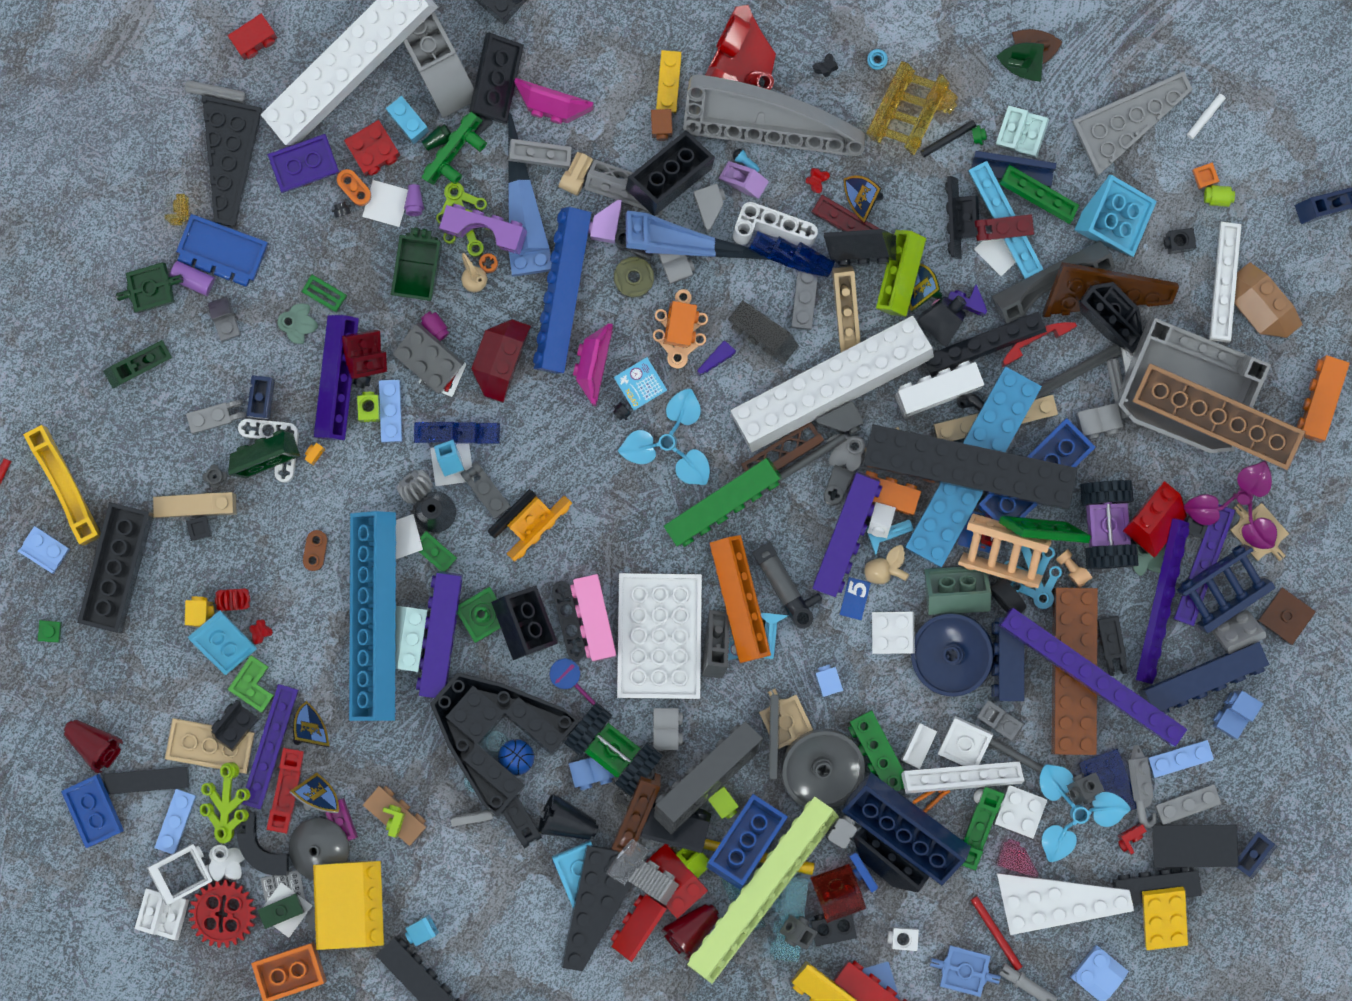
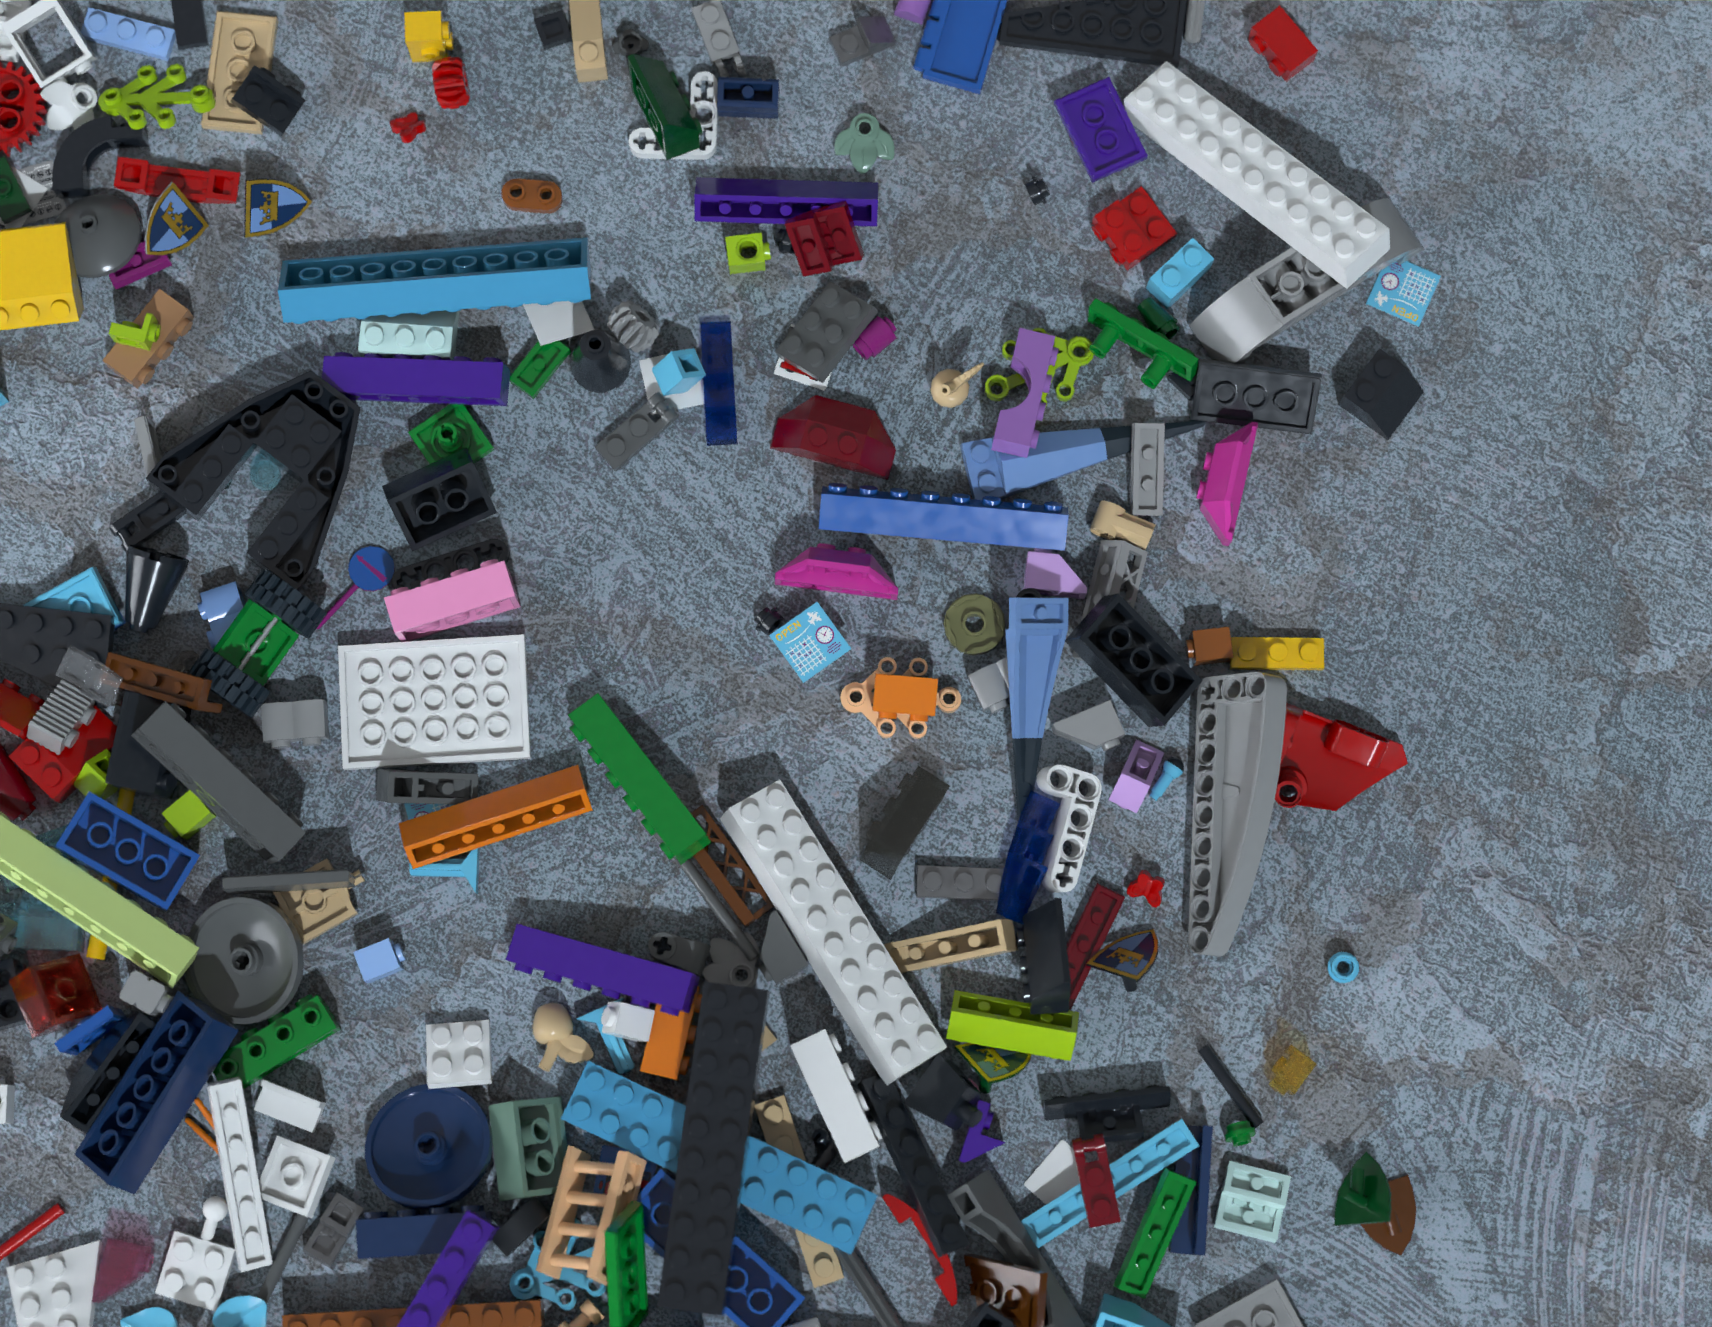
camera: 85 degrees right, 5 degrees down
medium azure tile [188,610,257,675] -> none
bright green plate [228,655,274,713] -> none
dark purple plate [241,684,299,810] -> none
green tile [301,274,347,313] -> none
light orange plate [305,442,325,466] -> none
orange plate [337,169,371,206] -> none
white sticker [362,180,408,227] -> none
light blue plate [379,380,402,443] -> none
dark green piece [391,227,442,301] -> none
medium lavender cone [404,184,424,216] -> none
orange bush [479,254,498,273] -> none
black axle [488,489,537,538] -> none
blue piece [498,739,535,776] -> none
light orange bracket [507,496,572,561] -> none
medium azure plant [618,389,710,485] -> none
dark purple slope [697,341,736,376] -> none
piece [752,542,822,629] -> none
black piece [813,53,838,77] -> none
blue sticker [840,577,871,620] -> none
clear yellow fence [866,61,949,155] -> none
green slope [962,786,1005,871] -> none

